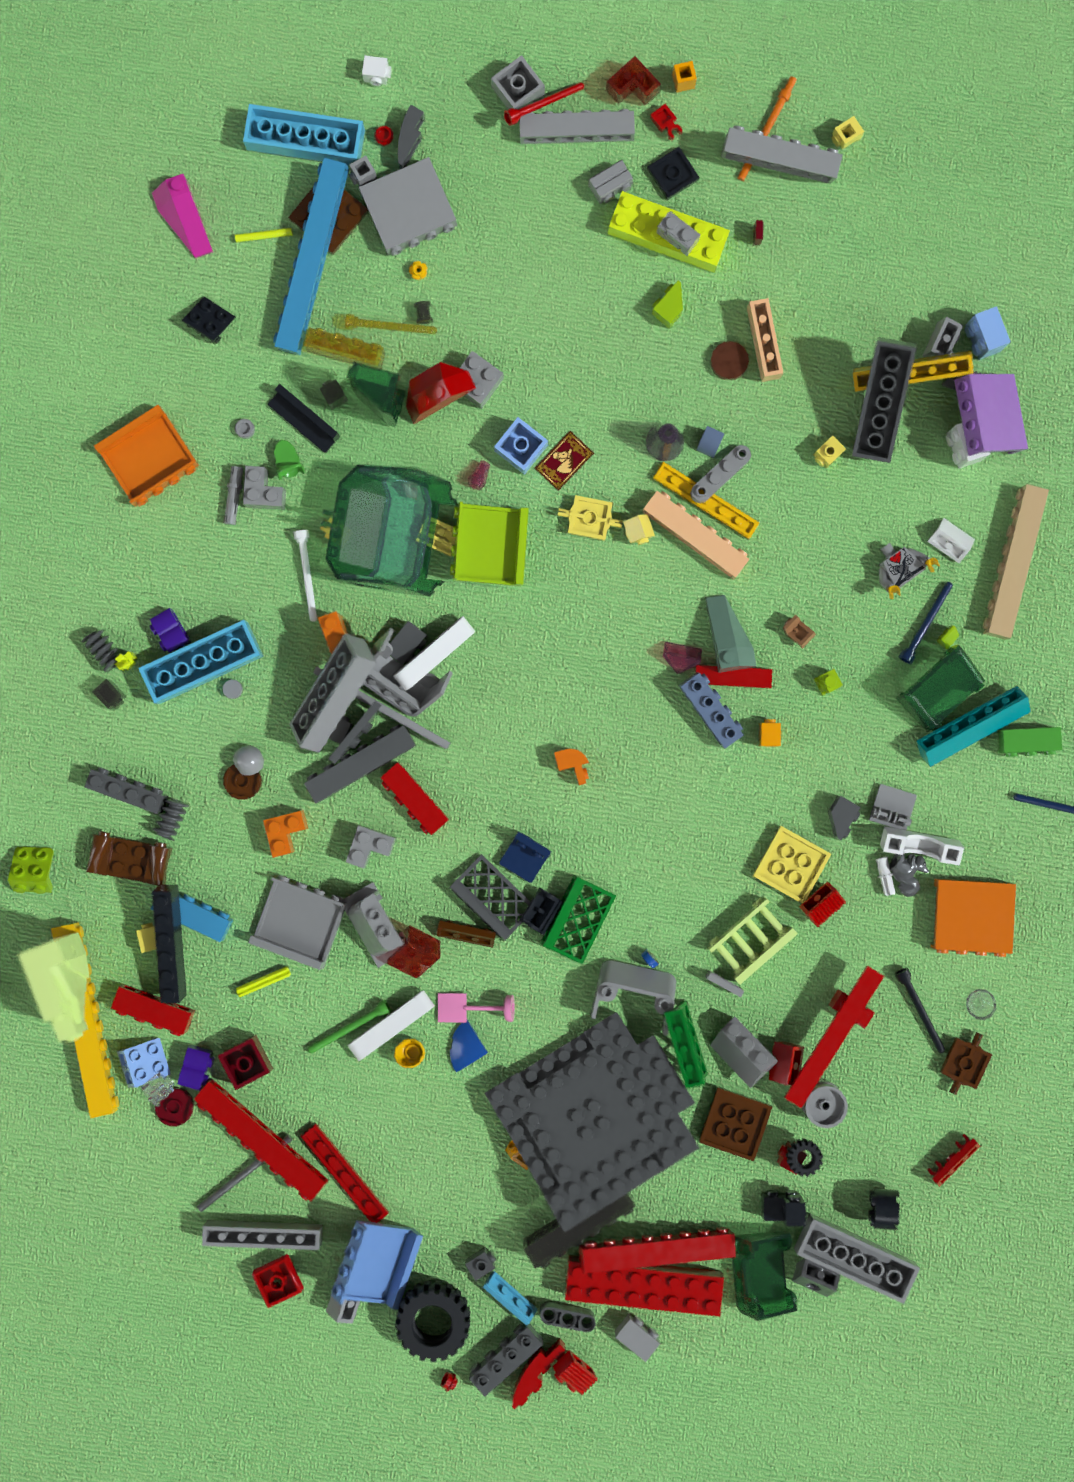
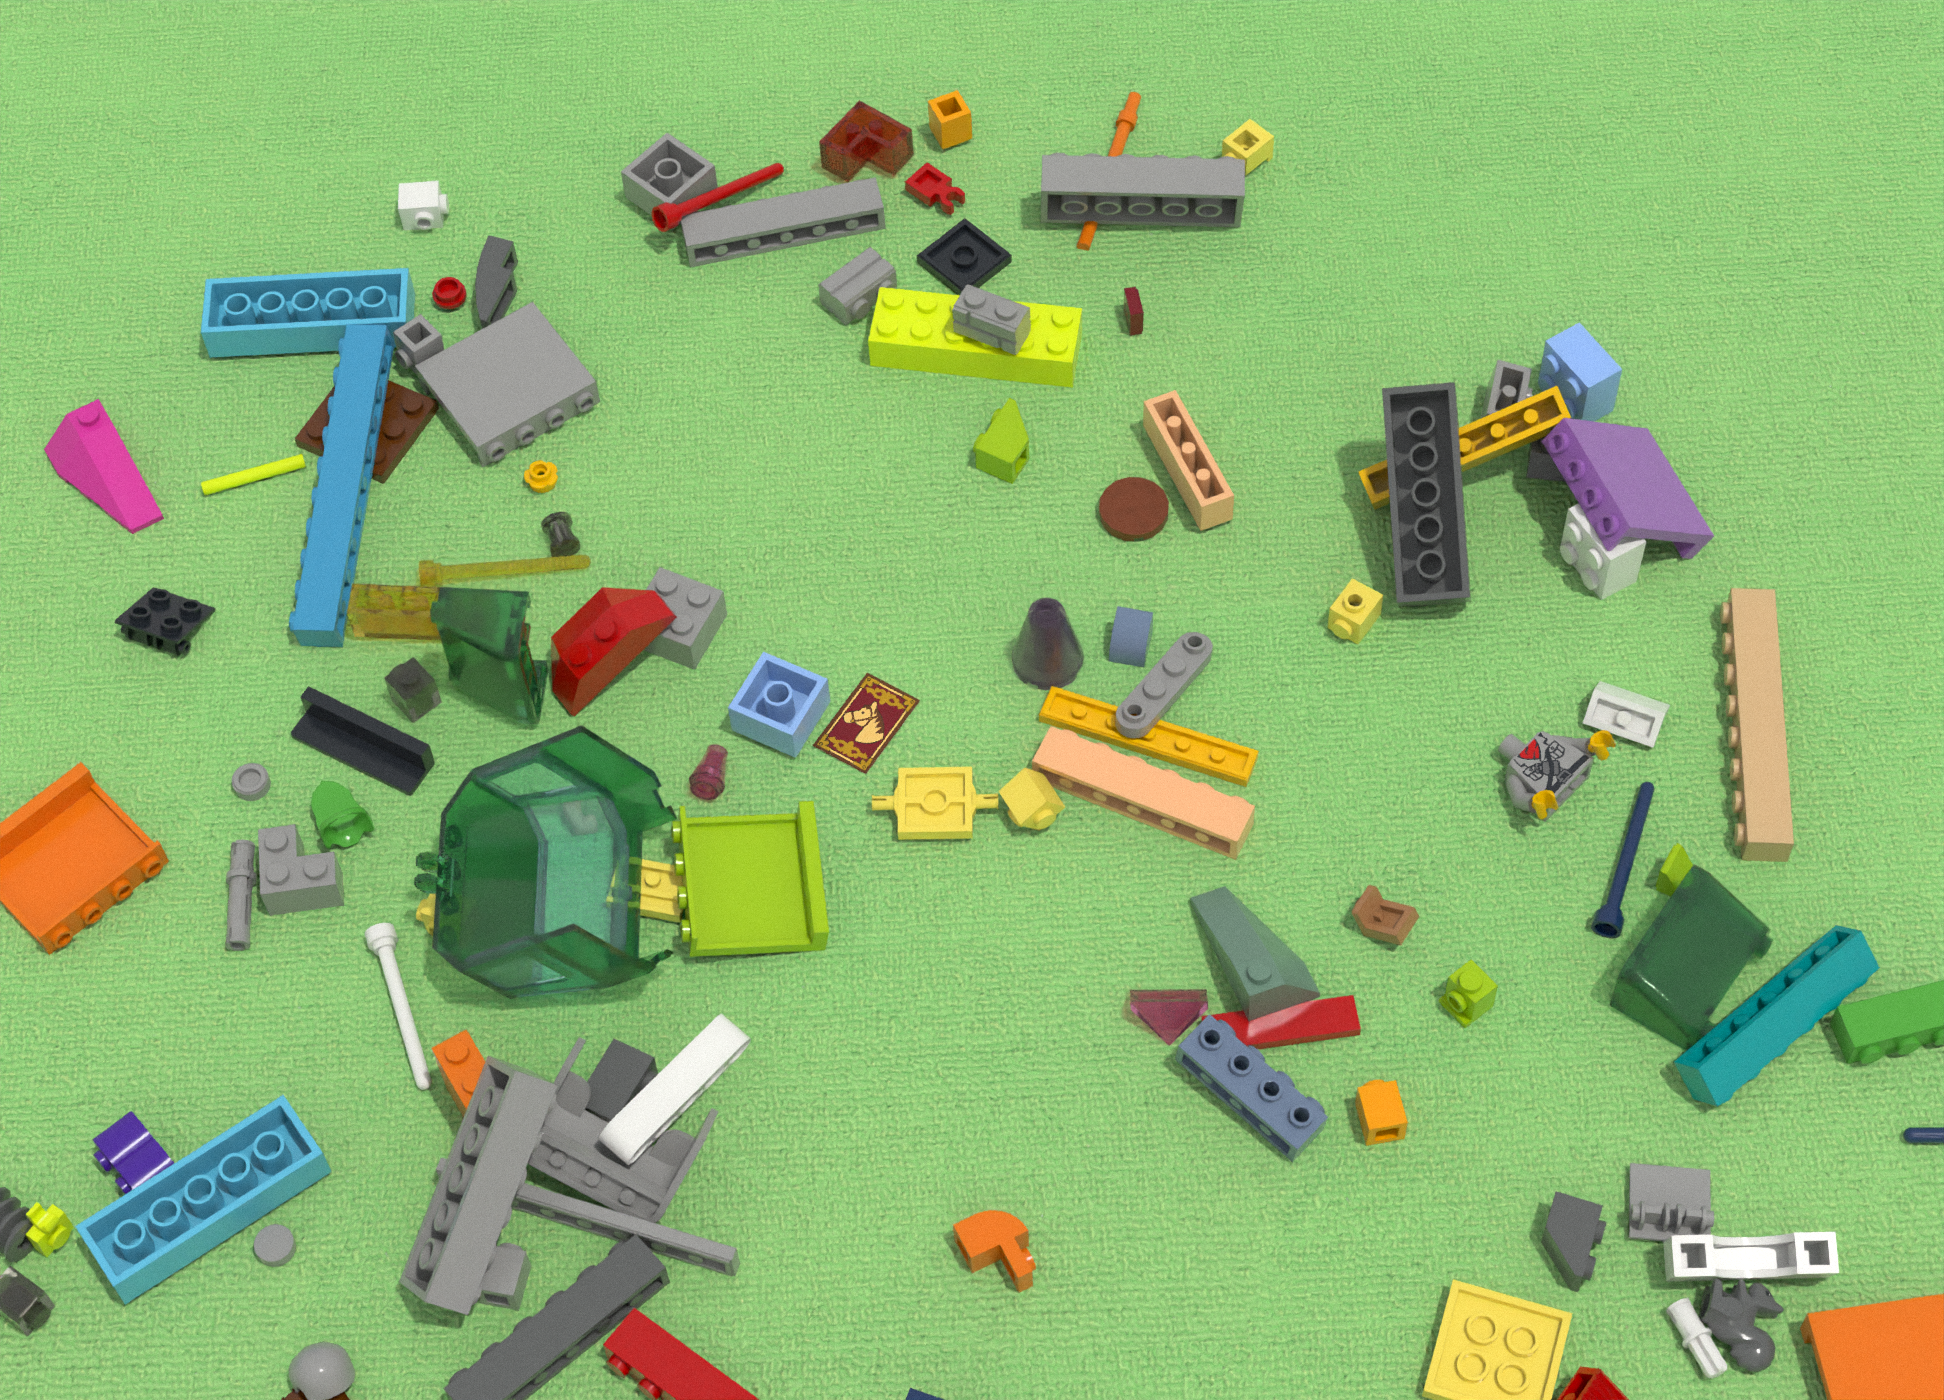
camera: 10 degrees left, 30 degrees down
dark grey wing [329,700,382,764] -> none

